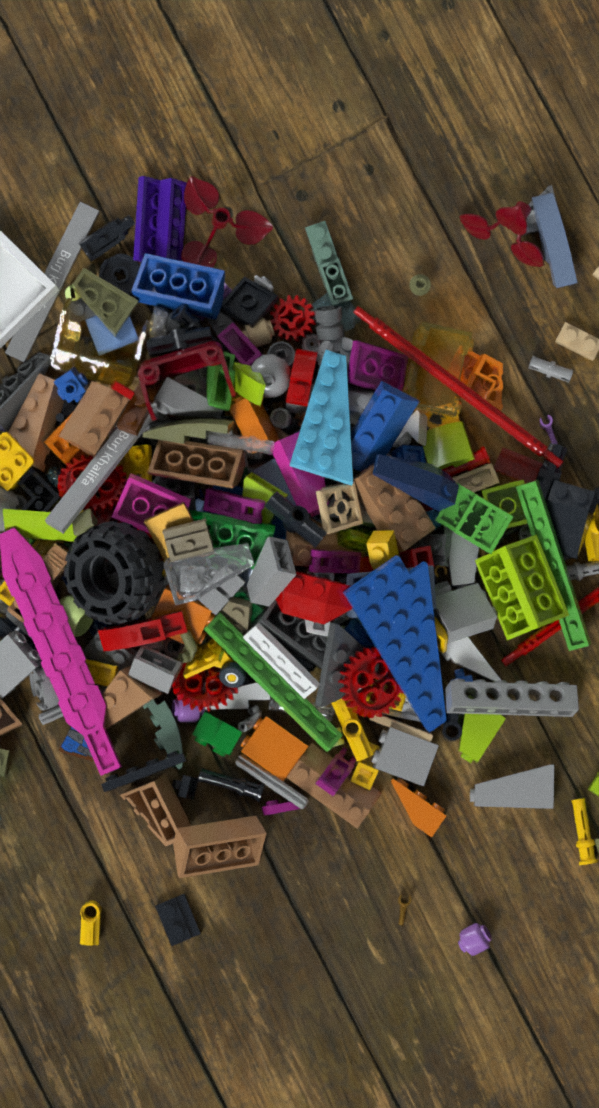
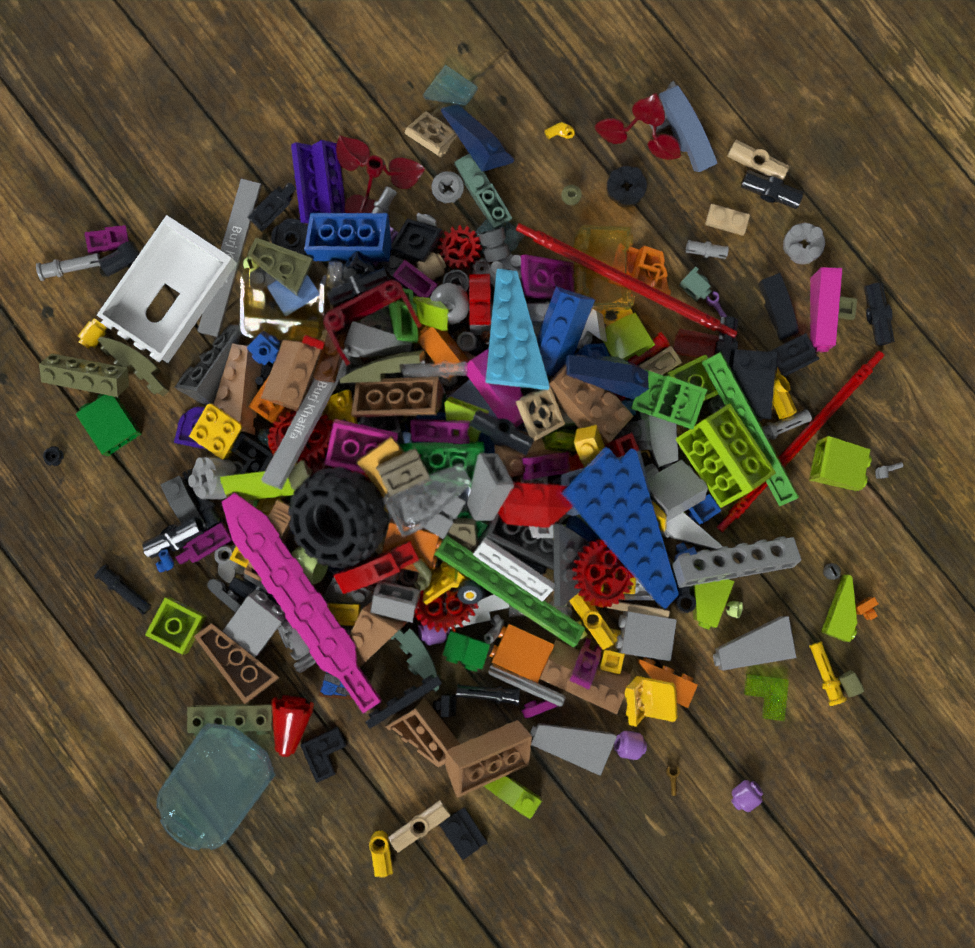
camera: 15 degrees left, 0 degrees up
none -> red cone [272,695,314,757]
none -> black tile [300,726,347,783]
none -> light grey pin [372,186,397,213]
none -> tan piece [388,800,451,853]
none -> tan piece [404,112,457,157]
none -> clear light blue wing [423,65,478,106]
none -> light grey gear [432,172,464,204]
none -> dark blue wedge [441,104,514,172]
none -> lime slope [484,775,542,819]
none -> light grey slope [530,723,617,775]
none -> yellow arm [545,122,575,139]
none -> black plate [606,166,647,207]
none -> medium lavender head [614,731,647,760]
none -> yellow bracket [625,676,678,726]
none -> sand green brick [679,267,712,302]
none -> blue bracket [688,494,722,525]
none -> yellowish green hinge [726,601,743,618]
none -> clear neon green plate [744,674,789,721]

